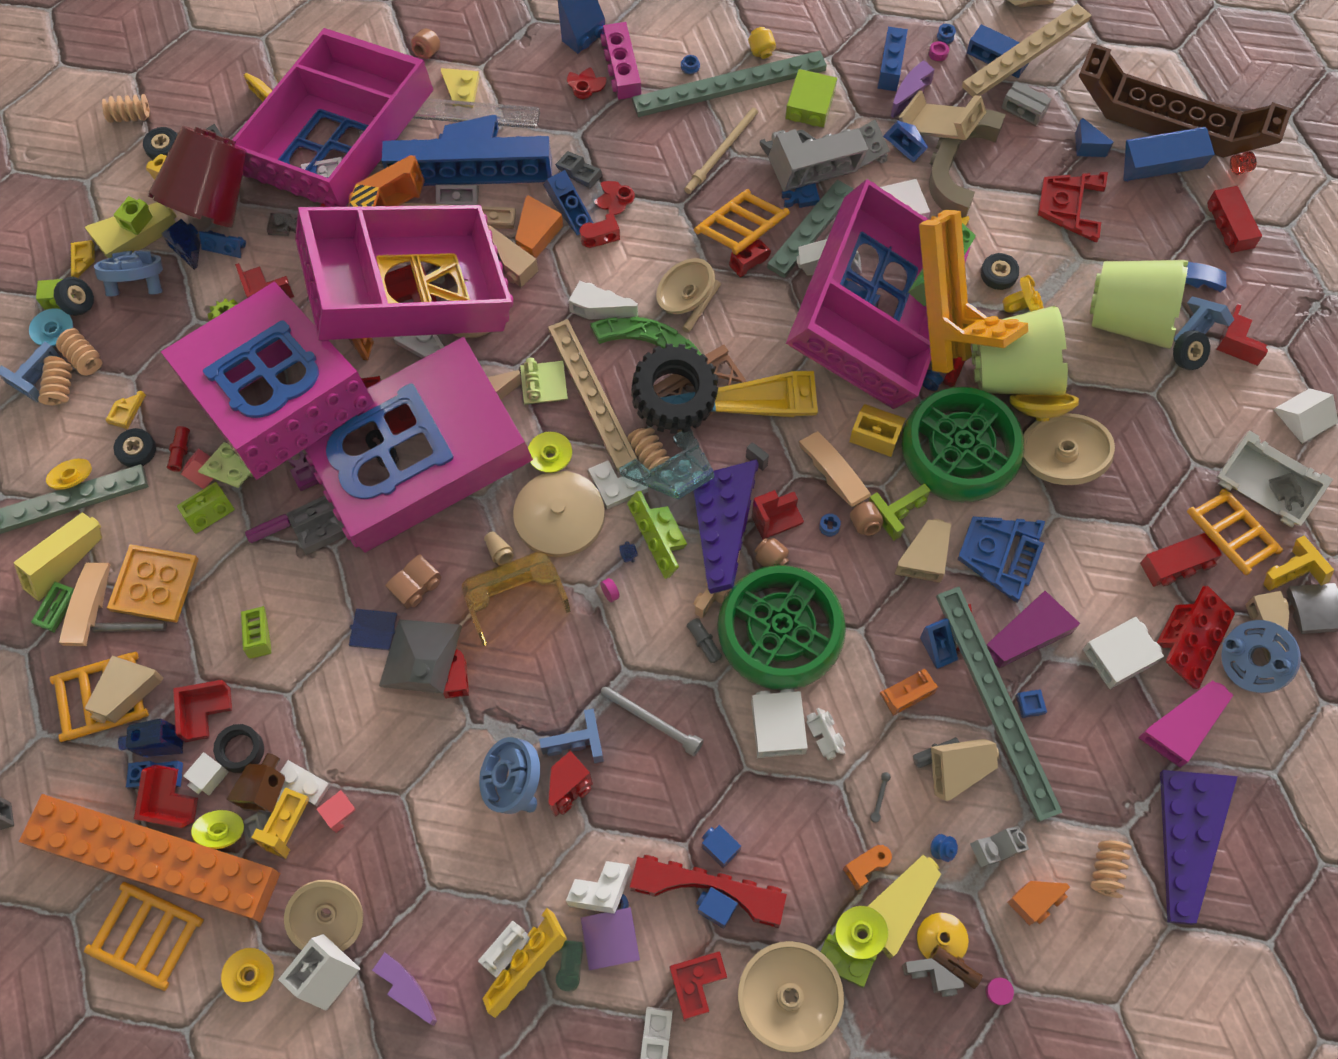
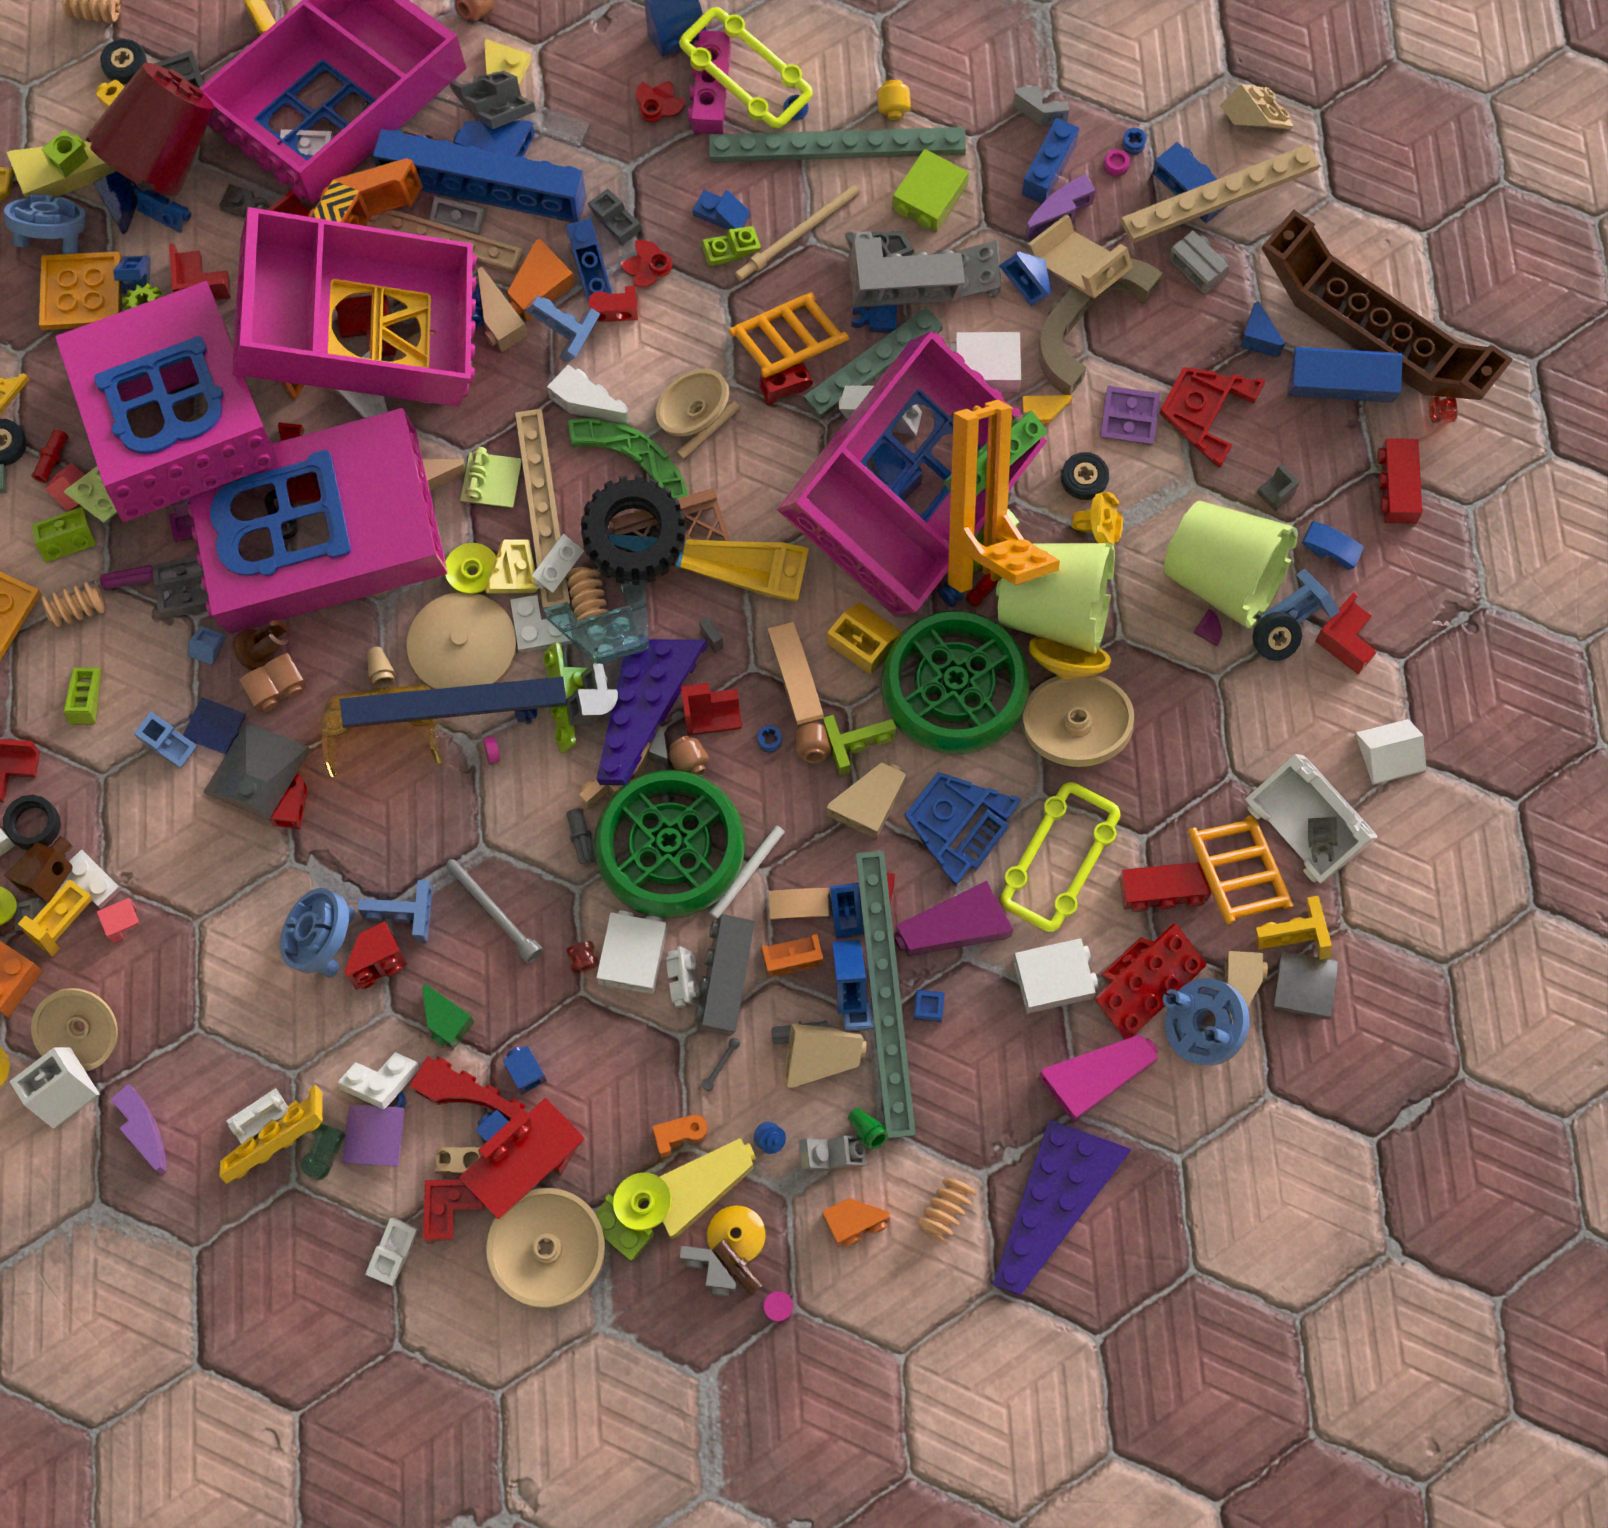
camera: 15 degrees right, 5 degrees up
none -> light orange plate [39,251,122,330]
none -> light nougat piece [42,581,105,627]
none -> blue slope [113,255,150,294]
none -> medium blue brick [134,711,197,769]
none -> medium blue slope [188,626,226,665]
none -> reddish brown piece [233,620,289,671]
none -> dark blue tile [340,677,567,728]
none -> green slope [422,983,474,1049]
none -> tan leg [434,1147,481,1176]
none -> dark grey slope [449,71,536,129]
none -> red bracket [460,1098,584,1219]
none -> light yellow wing [486,540,539,593]
none -> medium blue bracket [525,296,600,363]
none -> white hinge [531,534,584,593]
none -> clear red wheel [566,941,599,973]
none -> brick [567,664,618,725]
none -> light grey slope [648,727,669,767]
none -> neon yellow bar [679,7,813,128]
none -> blue slope [693,190,750,230]
none -> dark grey brick [694,914,755,1036]
none -> lime slope [701,226,761,267]
none -> white bar [709,826,785,919]
none -> light nougat slope [769,888,831,920]
none -> blue slope [832,940,867,1014]
none -> medium blue slope [843,1002,874,1031]
none -> green cone [848,1108,888,1150]
none -> neon yellow bar [1000,782,1121,932]
none -> light grey slope [1013,86,1069,126]
none -> medium lavender slope [1100,386,1160,445]
none -> magenta tile [1194,609,1222,647]
none -> dark grey panel [1257,464,1300,511]

